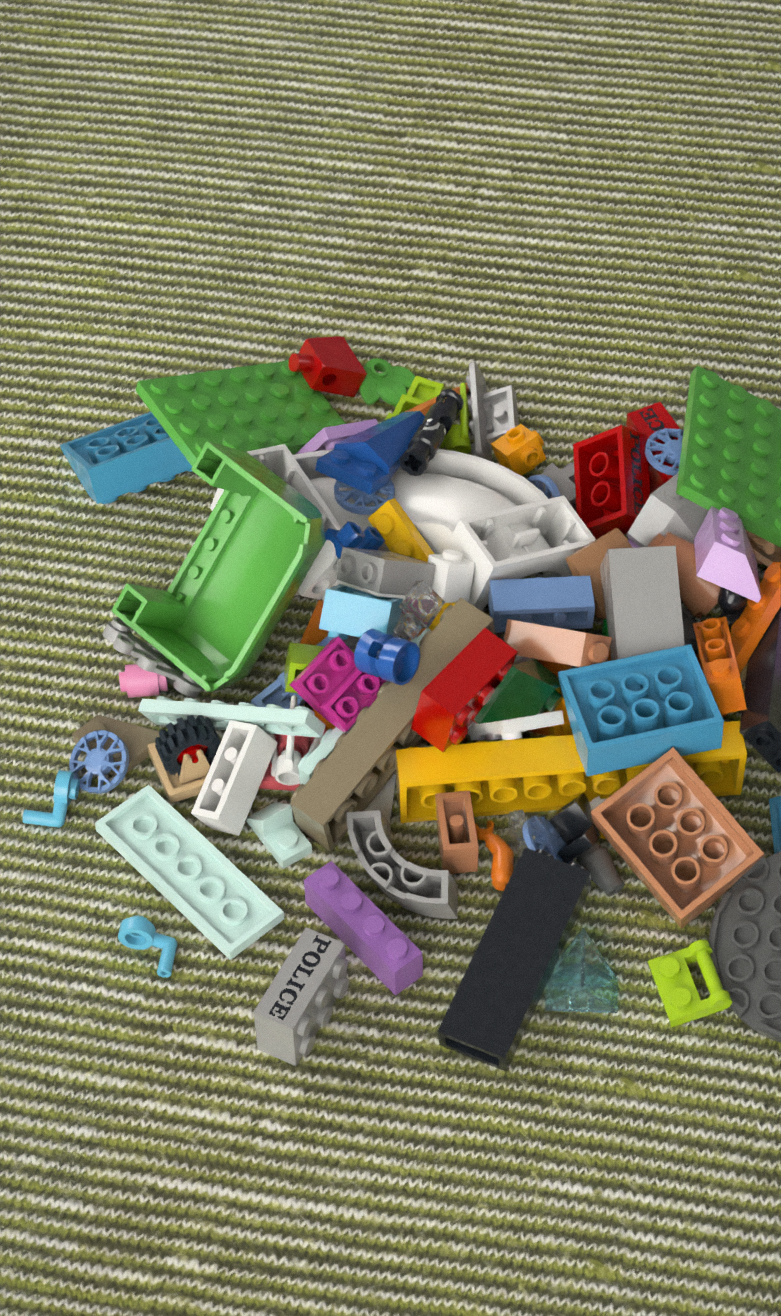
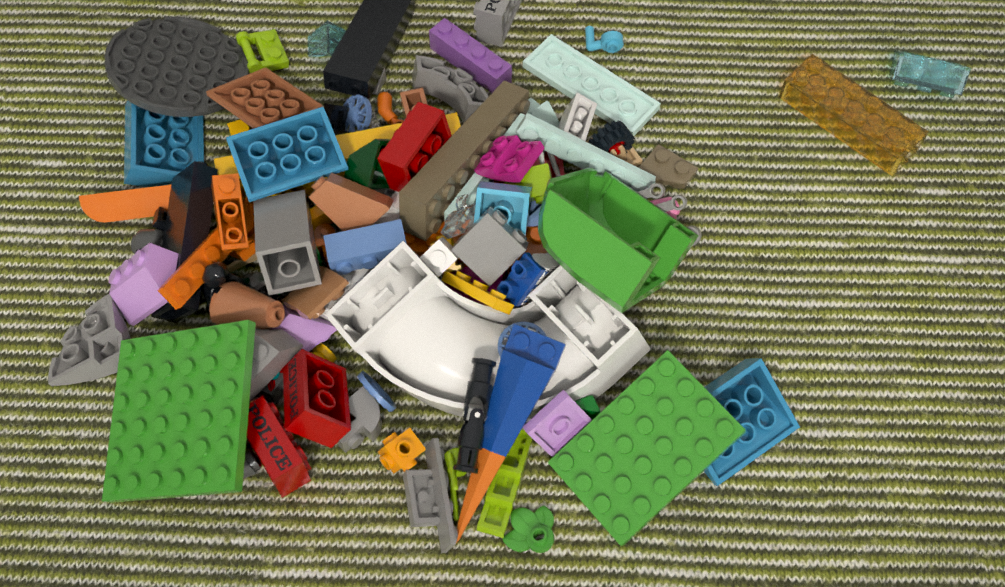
camera: 170 degrees right, 10 degrees up
medium azure plate [23,770,80,828] -> none
medium blue wheel [69,730,129,794] -> none
red torso [288,336,367,397] -> none
blue wheel [354,629,420,685] -> none
medium blue wheel [645,428,684,476] -> none
lavender slope [694,506,761,603] -> none

